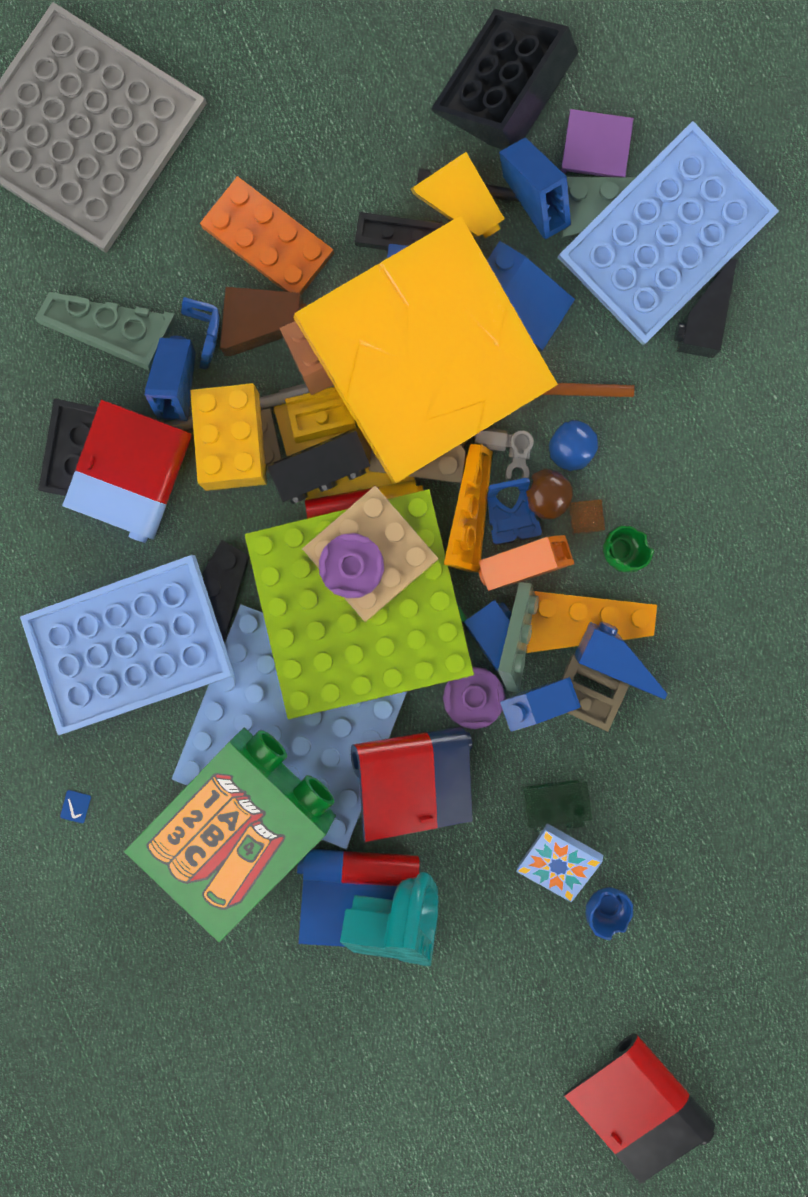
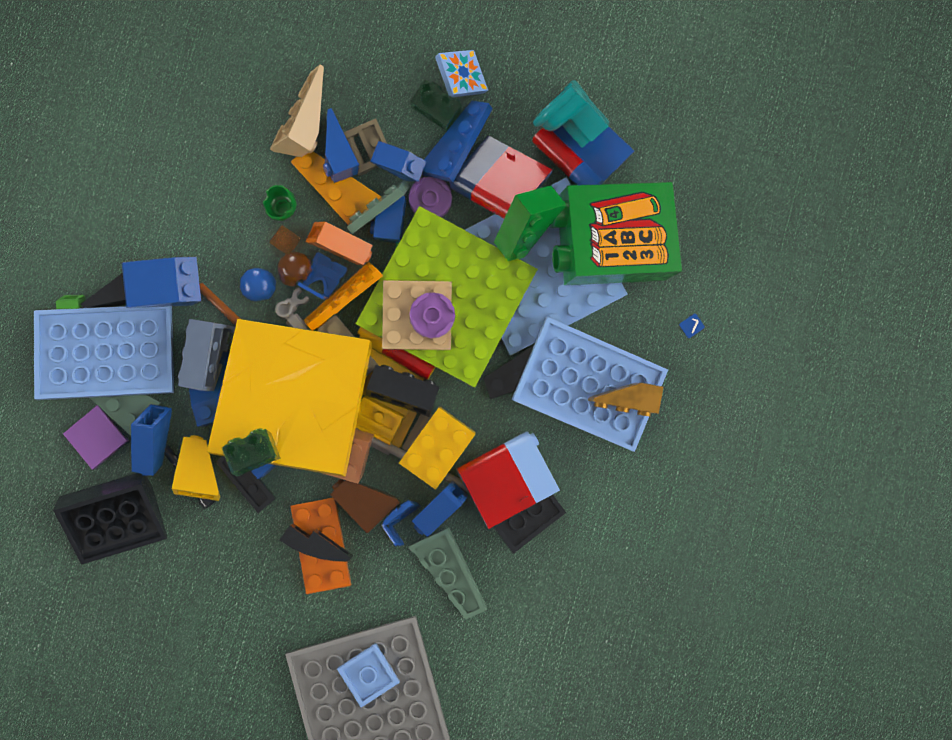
camera: 140 degrees left, 0 degrees up
blue hair [586,887,633,940] -> none
none -> bright green tile [55,295,86,309]
none -> blue slope [122,257,201,308]
none -> sand blue wedge [178,319,235,391]
none -> clear green brick [222,428,280,476]
none -> tan wedge [270,65,324,157]
none -> black slope [279,523,353,562]
none -> light blue tile [337,643,400,707]
none -> blue wing [421,100,493,182]
none -> green wedge [494,185,566,261]
none -> pearl gold slope [588,383,663,417]

